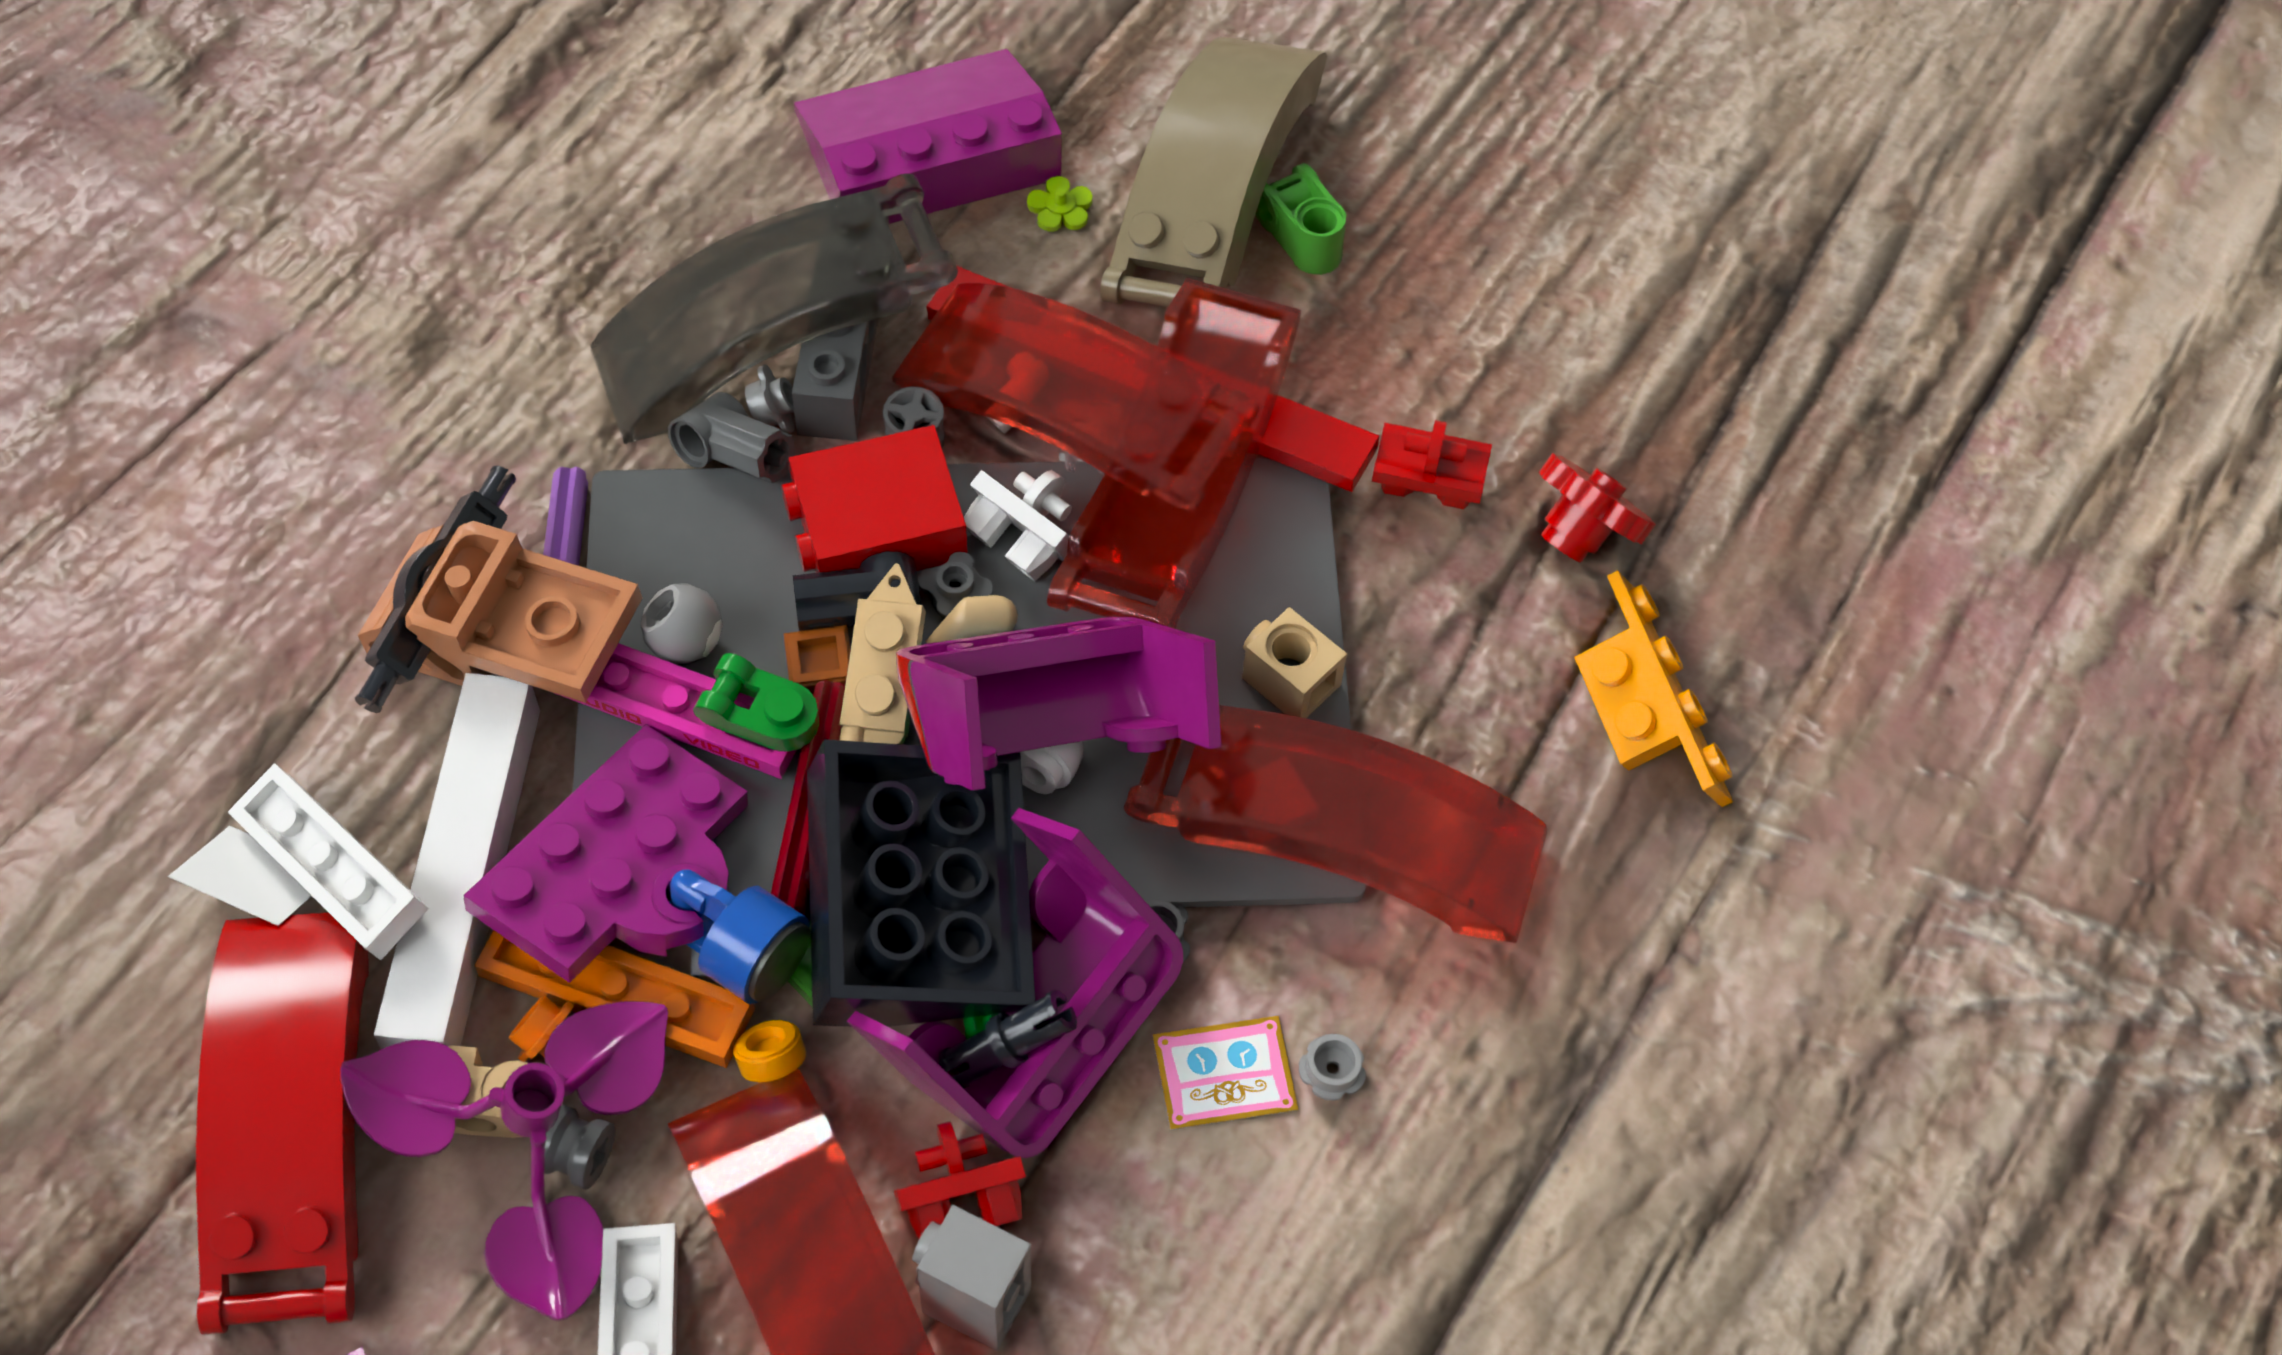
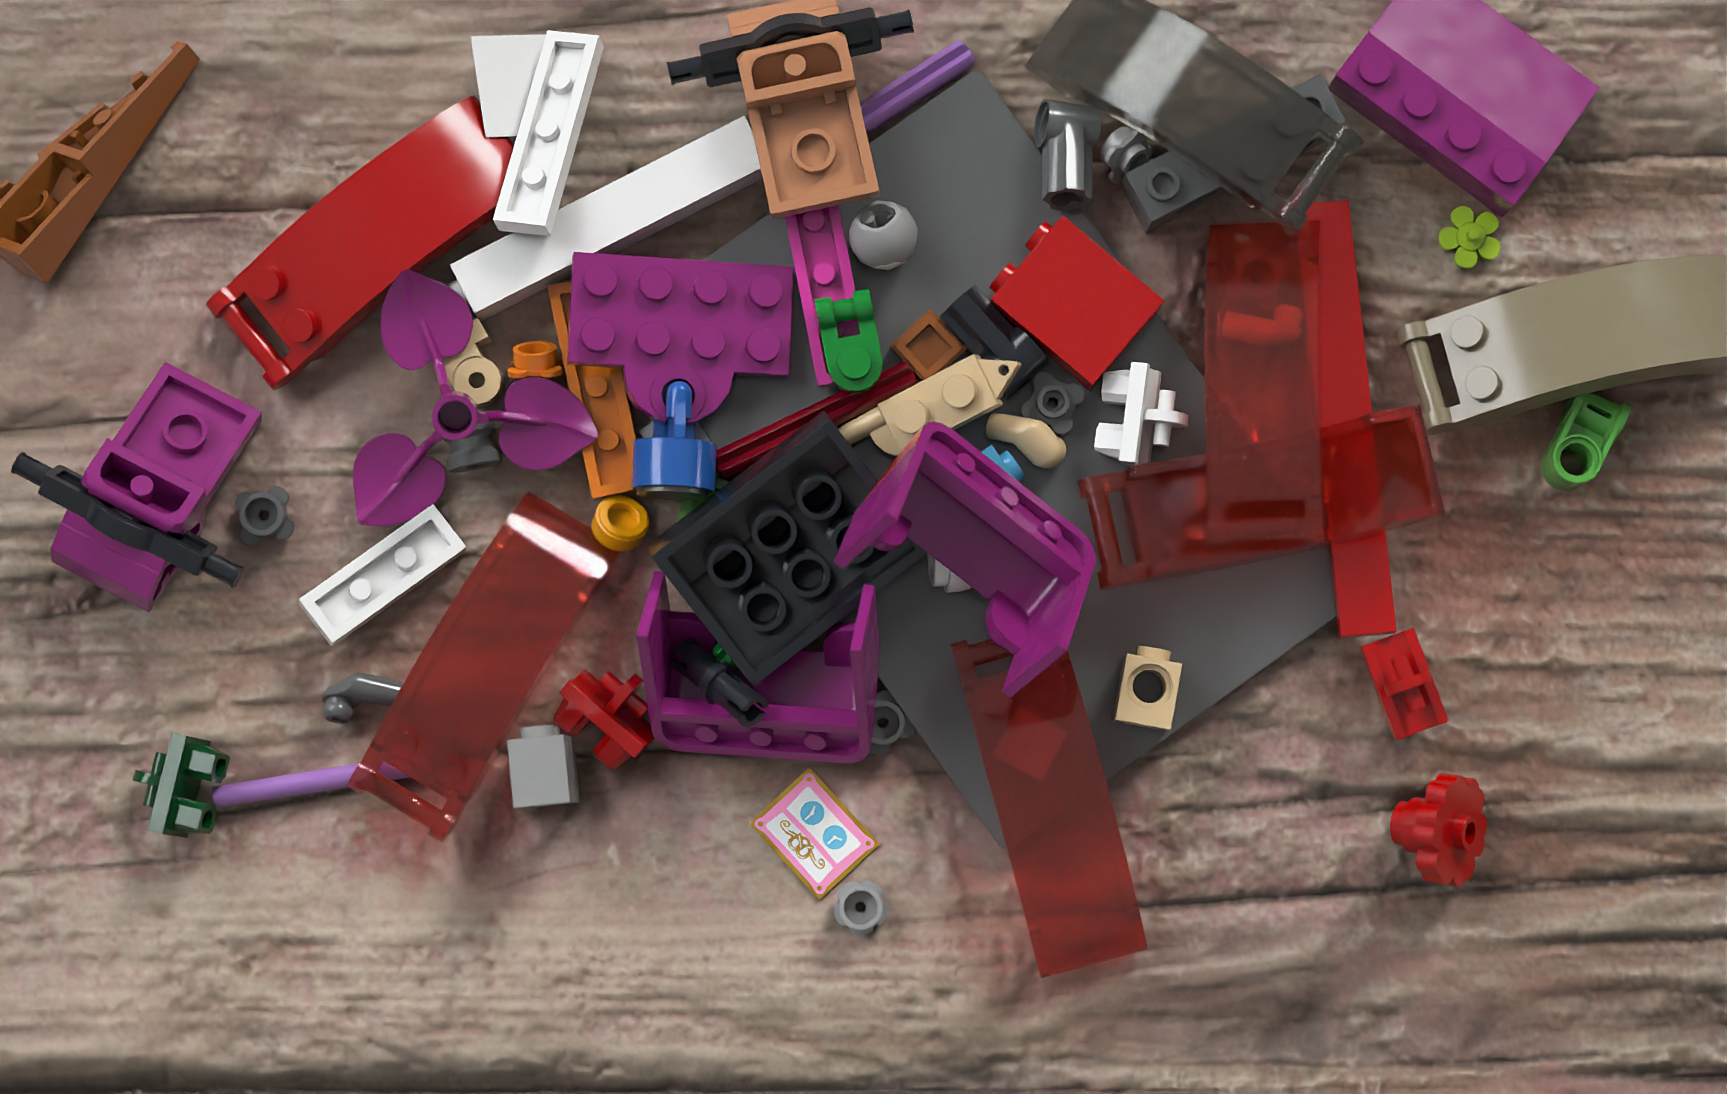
camera: 65 degrees right, 25 degrees up
dark grey wheel [883,387,945,448] -> none
light orange bracket [1574,570,1733,807] -> none

